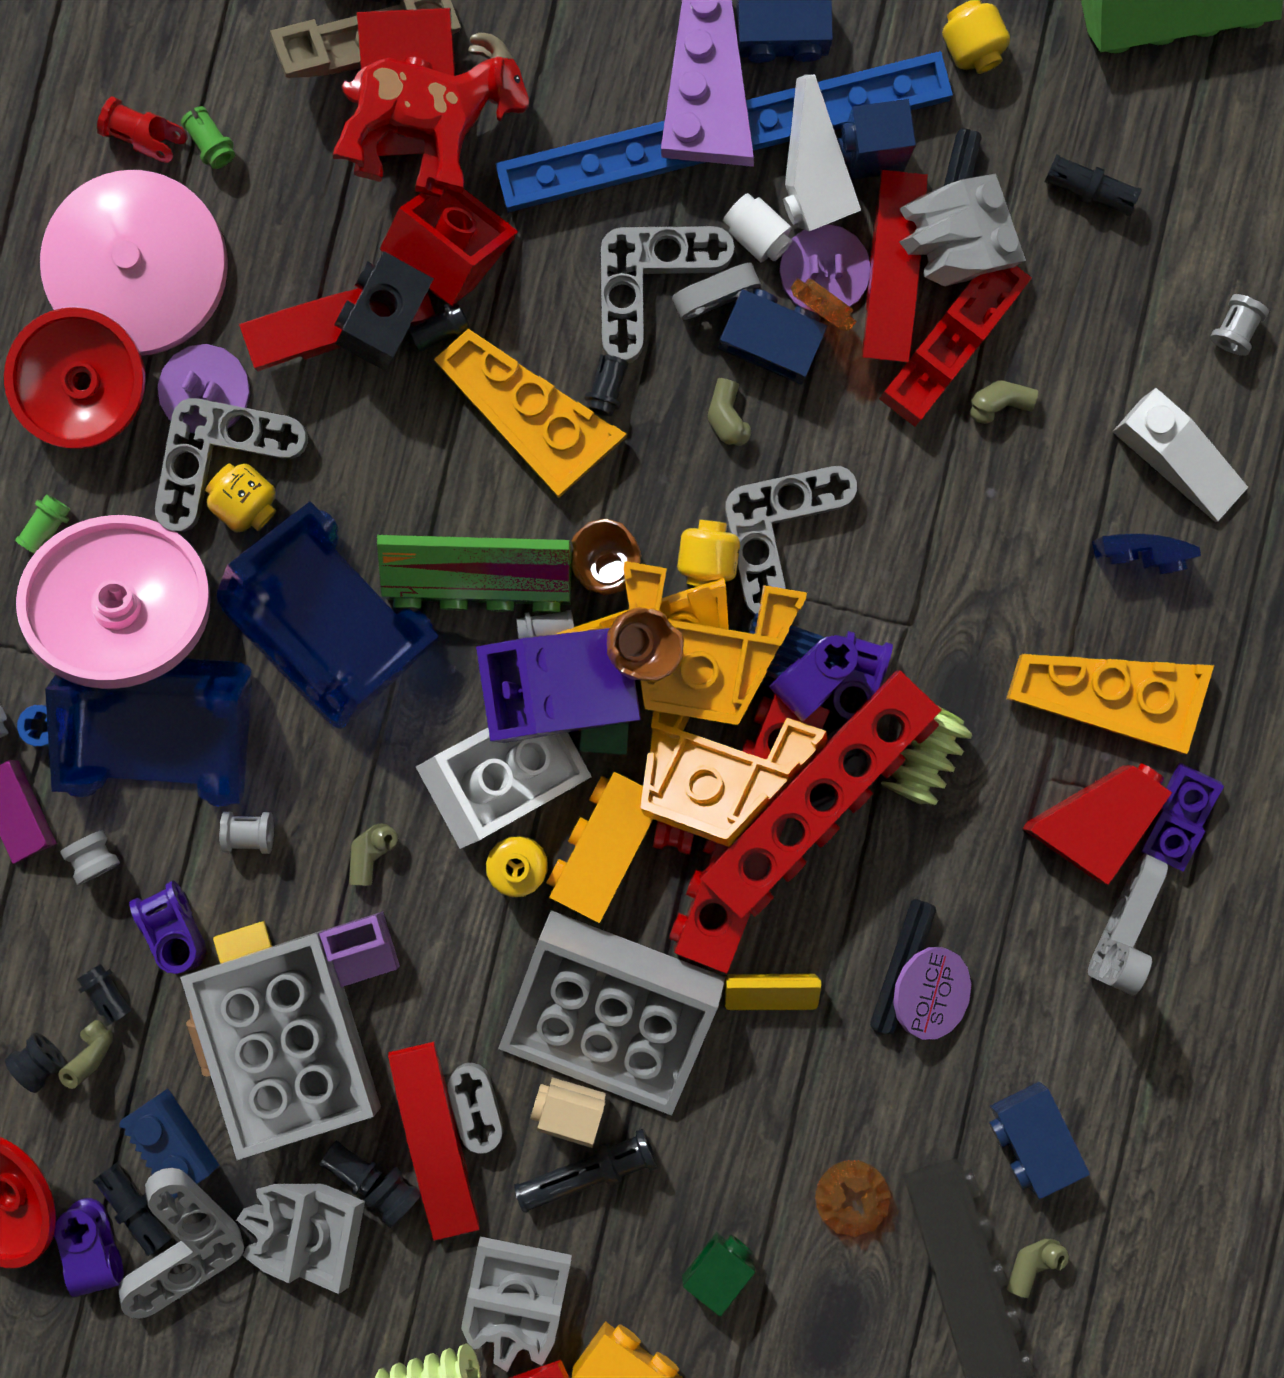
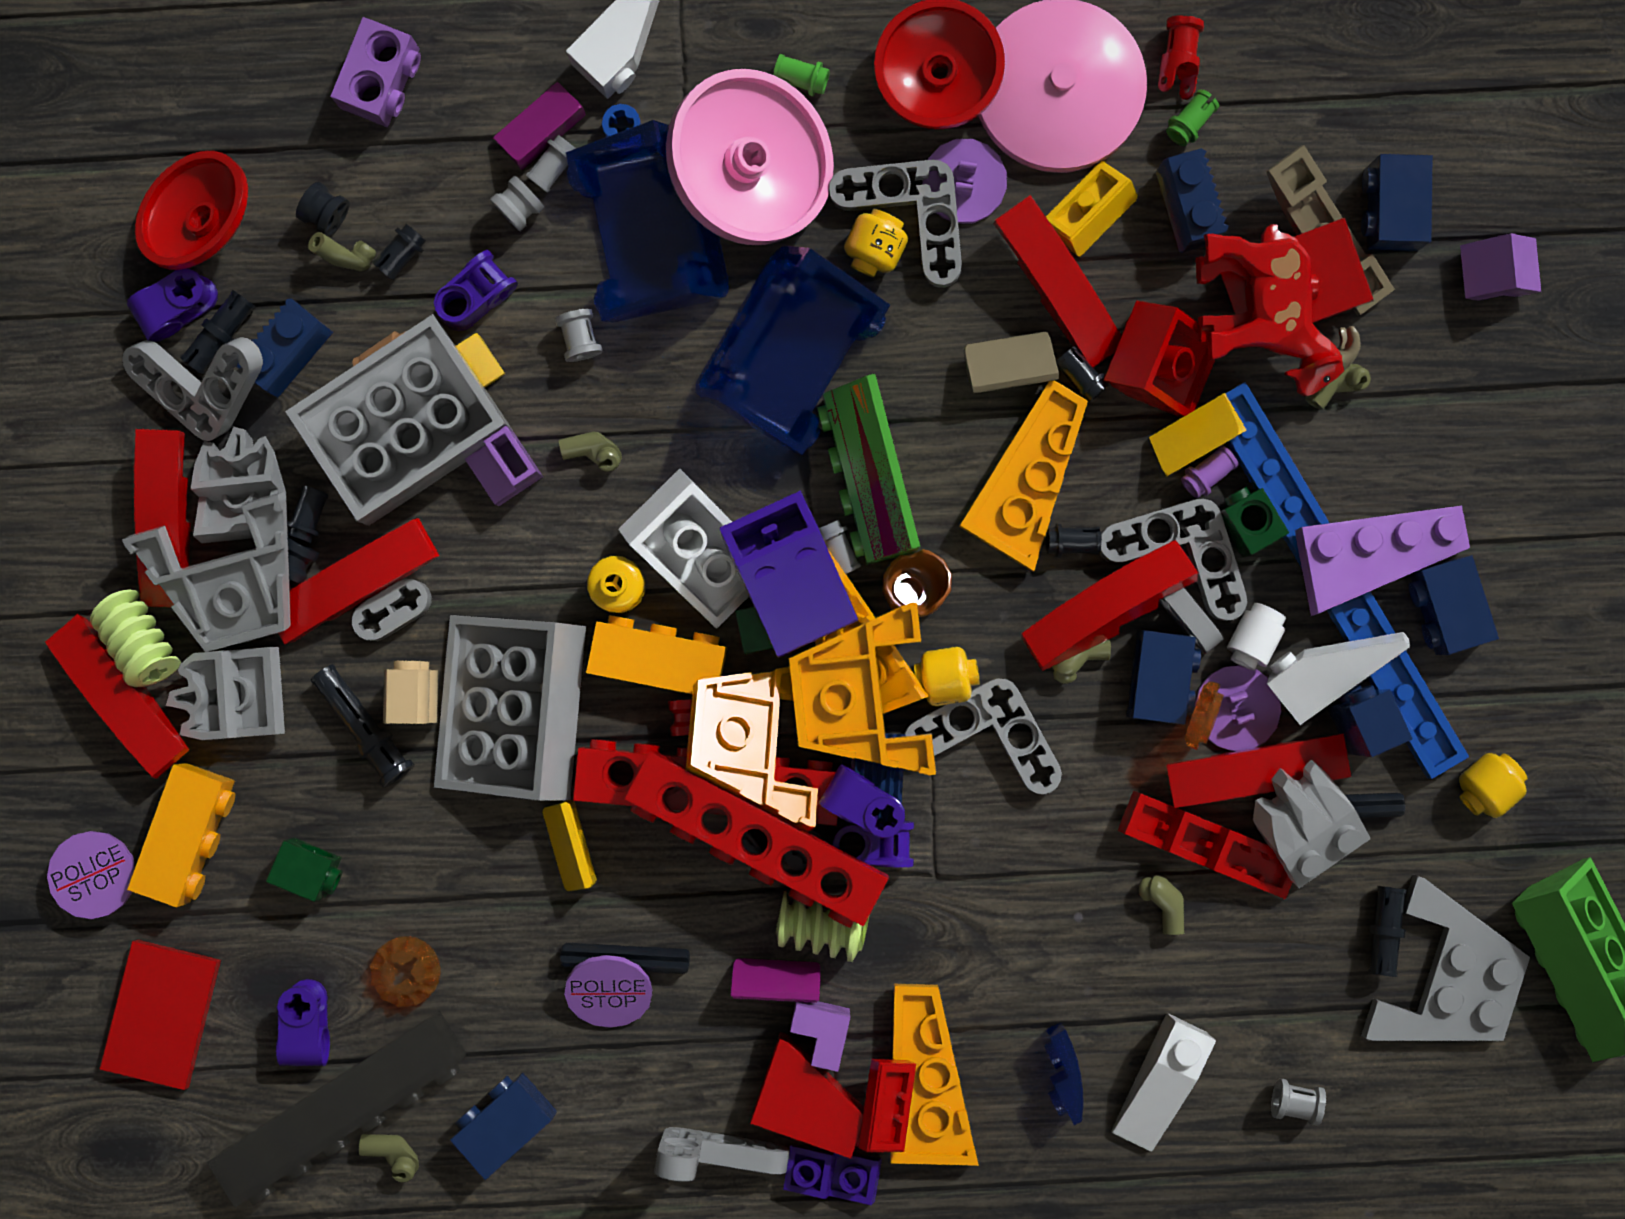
camera: 80 degrees right, 0 degrees up
black brick [334,251,434,371] -> none
dark orange hair [607,608,684,682] -> none
none -> light grey wing [122,492,291,652]
none -> red slope [134,429,191,608]
none -> dark purple piece [276,979,330,1066]
none -> light grey pin [526,135,579,193]
none -> magenta slope [731,958,821,1003]
none -> medium lavender piece [790,1001,850,1072]
none -> red plate [859,1059,916,1152]
none -> dark tan slope [964,332,1059,393]
none -> red slope [1021,539,1199,671]
none -> yellow slope [1046,161,1138,257]
none -> yellow slope [1149,393,1247,477]
none -> dark blue brick [1156,148,1229,253]
none -> medium lavender pin [1181,445,1239,498]
none -> dark green brick [1221,487,1289,558]
none -> olive arm [1305,363,1371,410]
none -> light grey wing [1361,875,1530,1041]

